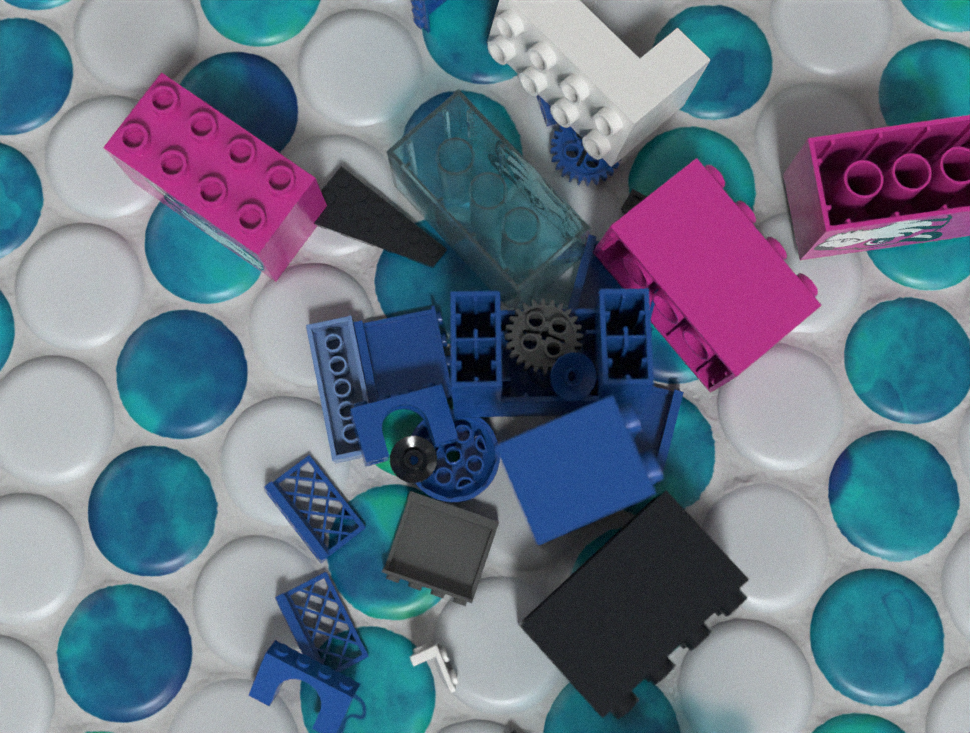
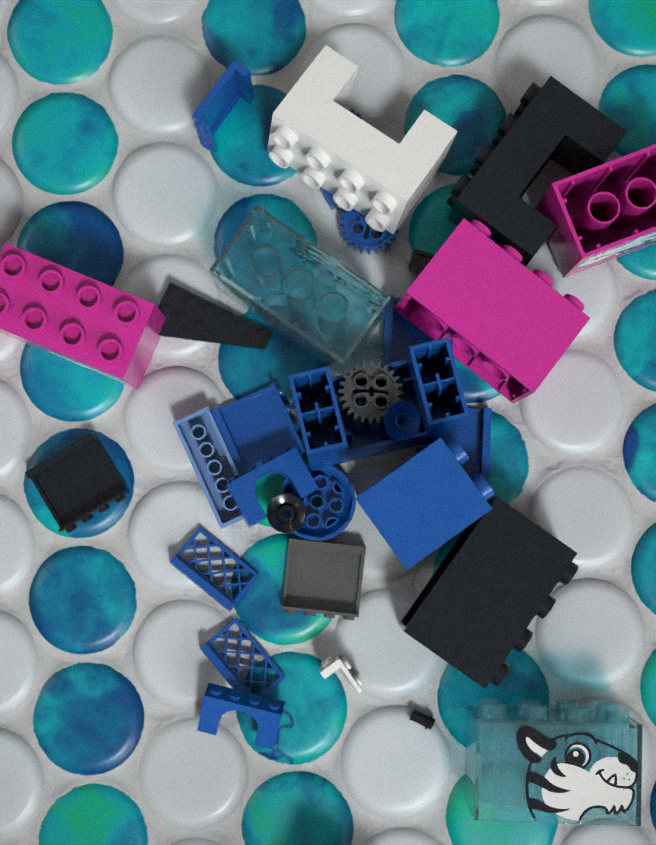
camera: 15 degrees left, 5 degrees up
none -> black panel [25,432,130,533]
none -> black brick [446,76,627,267]

